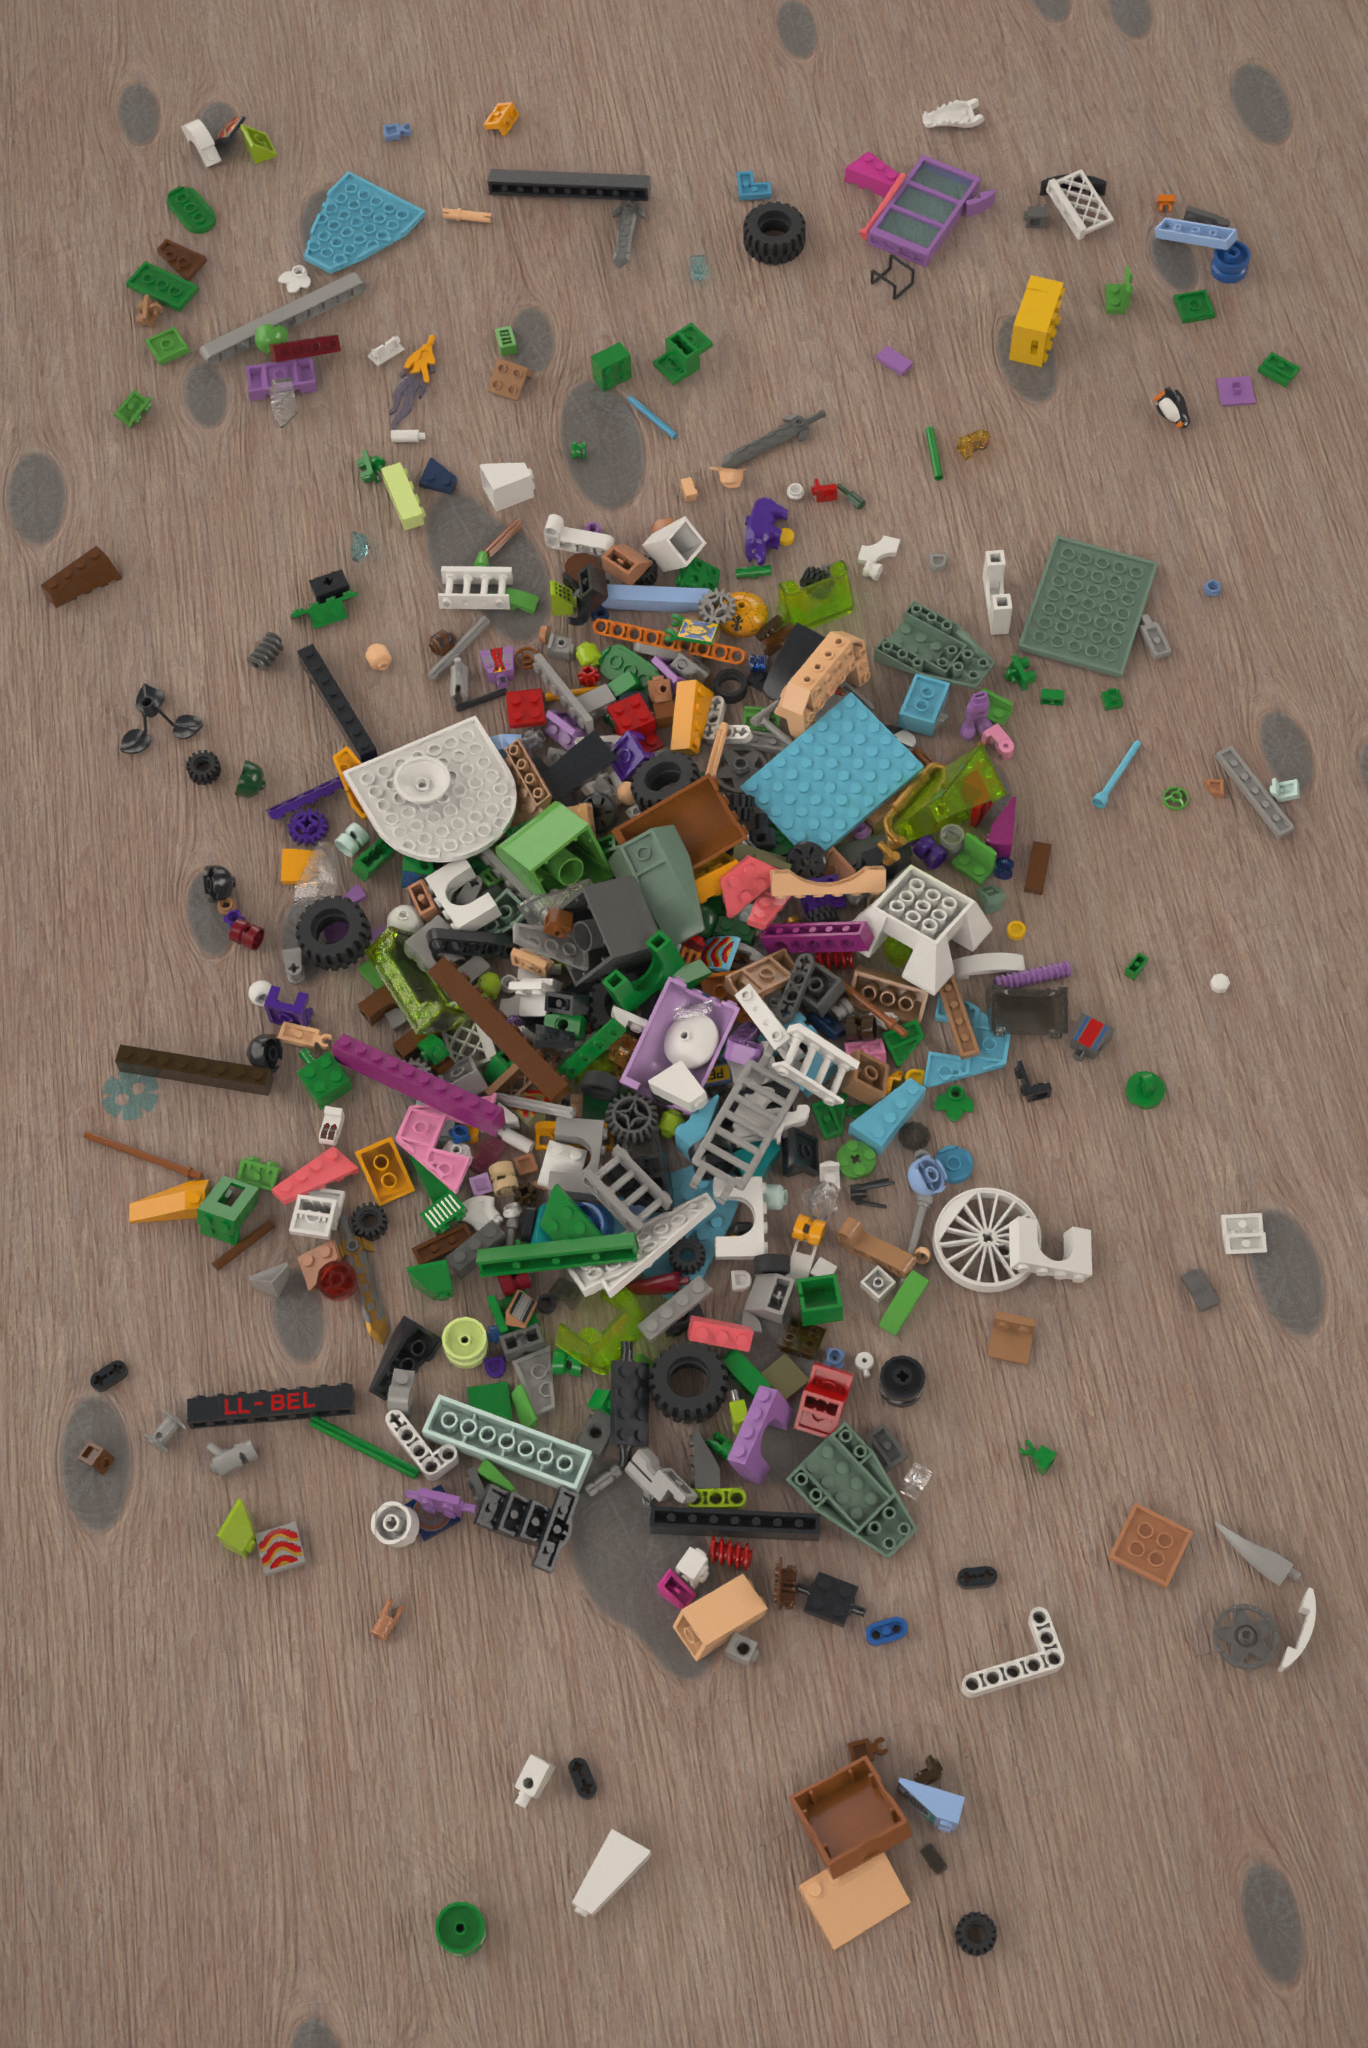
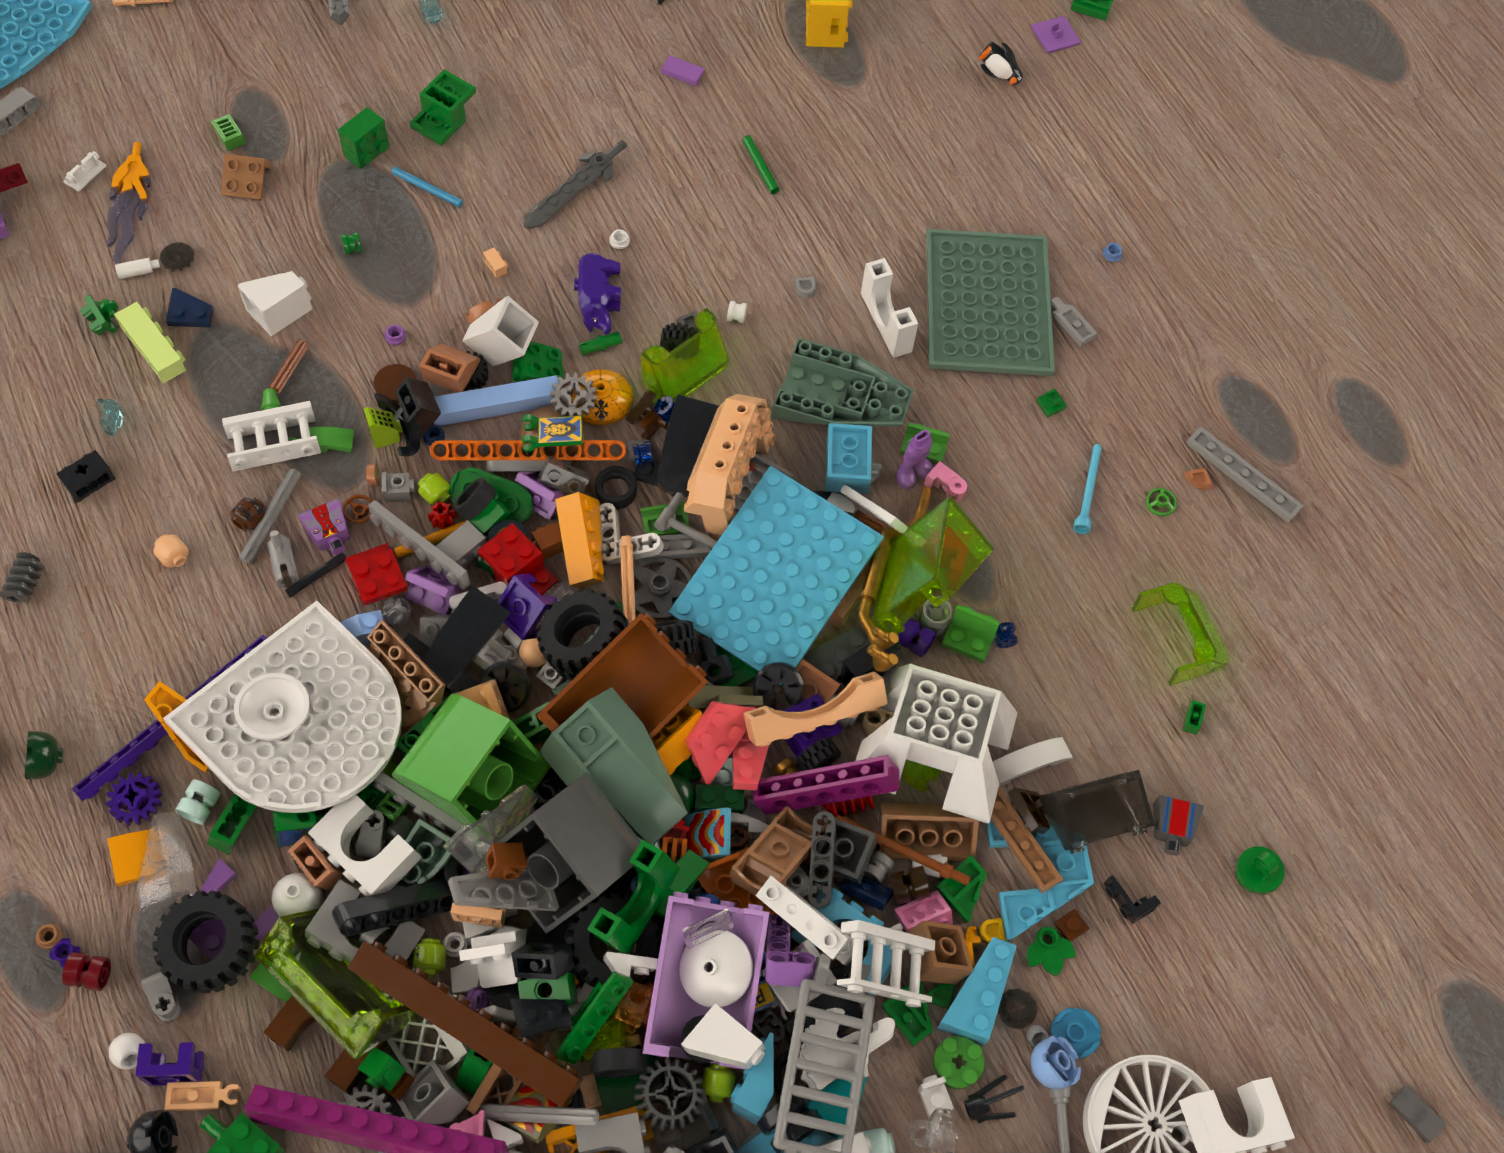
camera: 25 degrees left, 0 degrees up
black cylinder [203,865,236,903] -> none
green bracket [290,590,358,630] -> none
black brick [297,644,378,763] -> none
light grey tile [384,1008,408,1031] -> none
white beam [544,514,615,557] -> none
nougat brick [647,675,672,703] -> none
light nougat piece [709,467,747,488] -> none
yellow tile [777,528,794,546] -> none
black bracket [782,1127,819,1178] -> none
red bracket [811,478,838,503] -> none
dark green axle [837,483,866,510] -> none
medium lavender plate [854,822,872,840] -> none
white tile [857,535,900,565] -> none
clear yellow leg [957,430,990,461] -> none
sand green slope [975,884,1006,914] -> none
magenta slope [985,797,1016,864] -> none
medium lavender piece [994,960,1071,993] -> none
green hips [1004,654,1037,691] -> none
yellow tile [1006,921,1026,940] -> none
reddish brown tile [1024,841,1052,895] -> none
green piece [1040,688,1065,706] -> none
white tile [1210,973,1230,994] -> none
white slope [1220,1213,1267,1255] -> none
light aqua bracket [1270,778,1300,803] -> none
none -> clear smoke gear [160,242,194,272]
none -> black tyre [454,478,496,520]
none -> clear blue wheel [654,396,675,423]
none -> white tile [840,485,908,534]
none -> dark brown wing [1008,787,1050,834]
none -> reddish brown plate [1054,909,1090,942]
none -> clear neon green windscreen [1132,583,1229,686]

